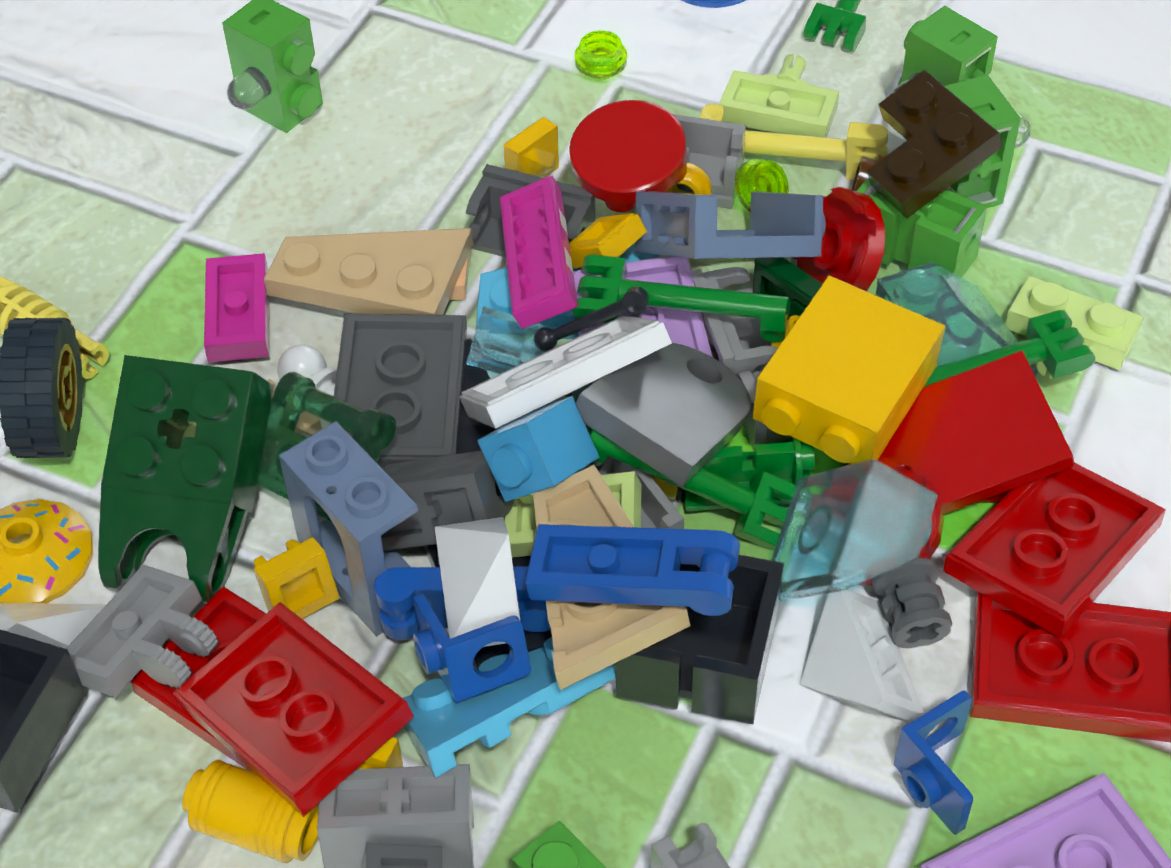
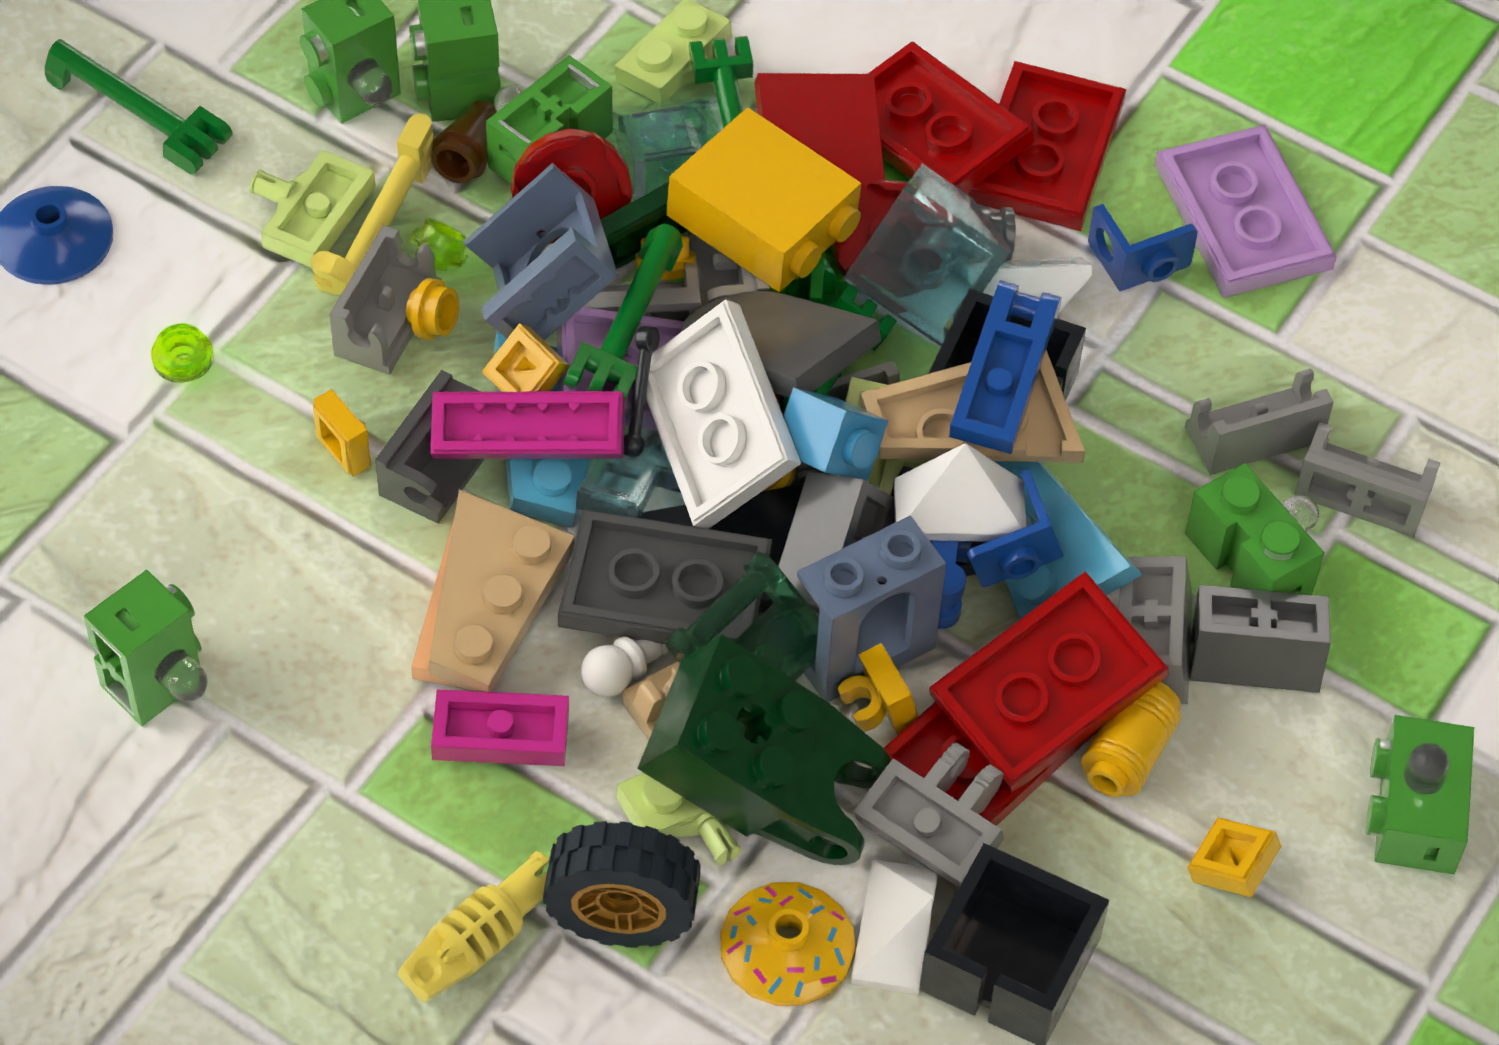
camera: 85 degrees left, 5 degrees up
red tile [569,100,687,212] -> none
dark brown plate [866,70,1002,219] -> none

